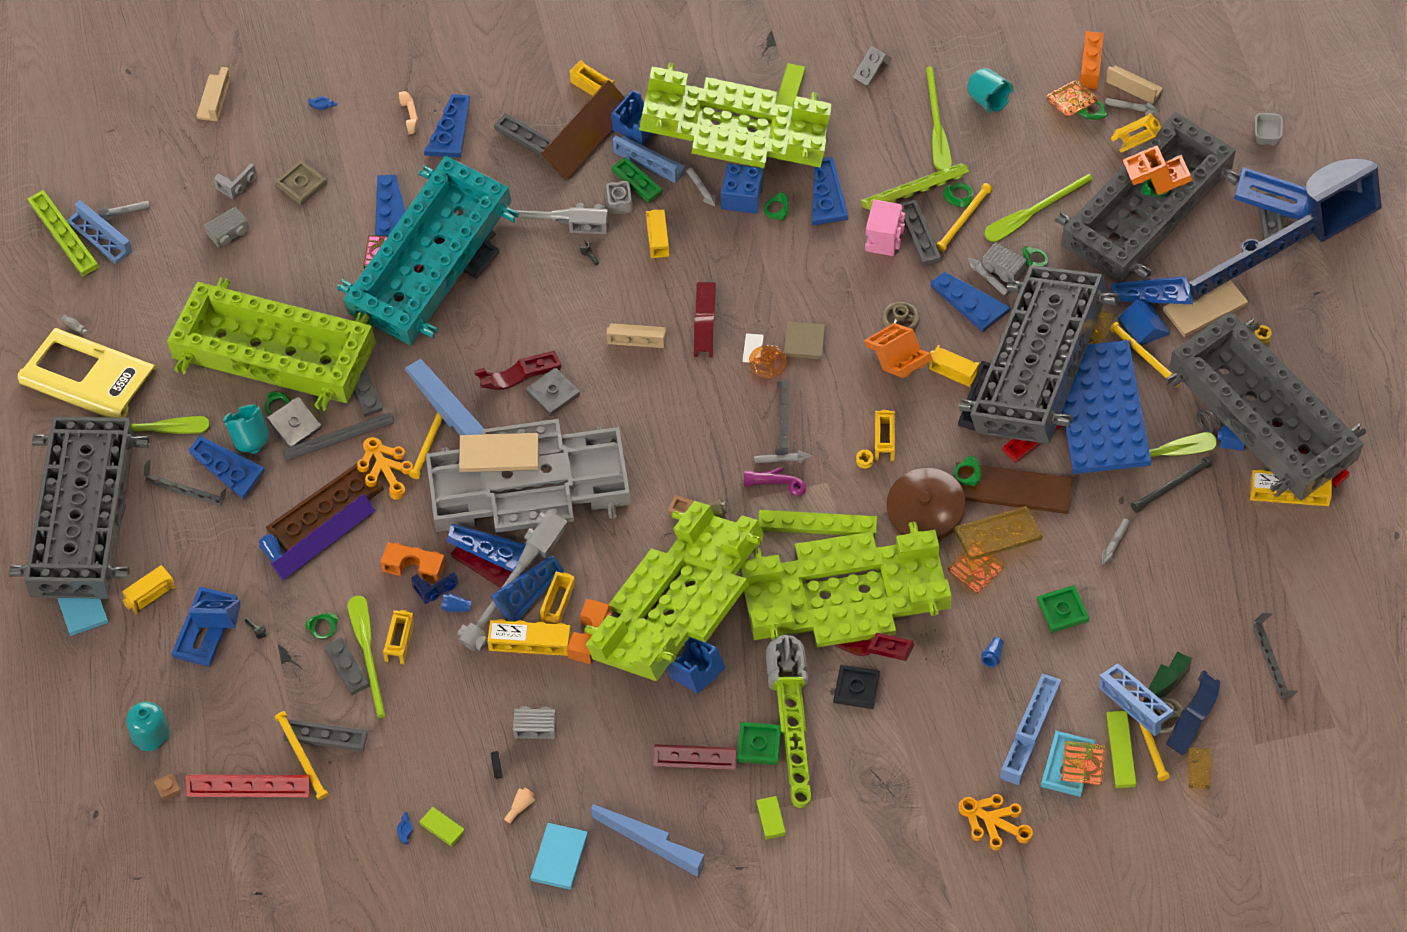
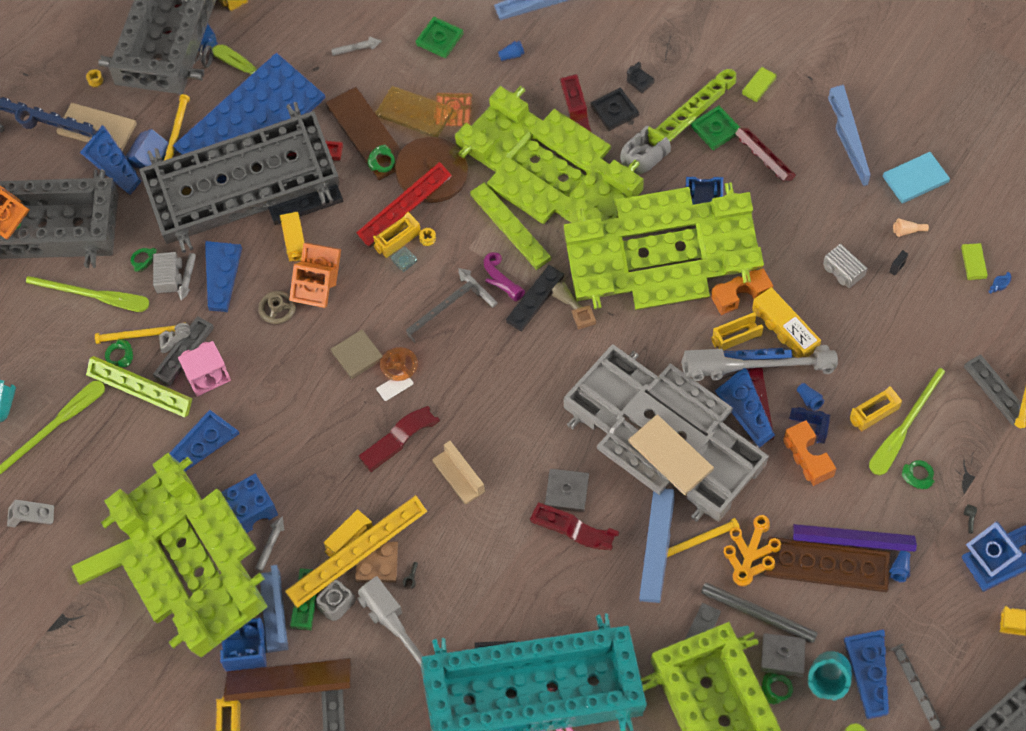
camera: 130 degrees left, 5 degrees up
dark grey plate [324,637,370,696] -> none
green piece [764,192,789,221] -> none
pearl dark grey bar [1131,456,1212,513] -> none
none -> light grey piece [159,323,190,353]
none -> yellow tile [285,495,427,608]
none -> medium nougat plate [355,542,398,583]
none -> red plate [356,162,452,248]
none -> clear light blue plate [391,246,417,272]
none -> black plate [506,265,564,332]
none -> black bracket [627,61,654,94]

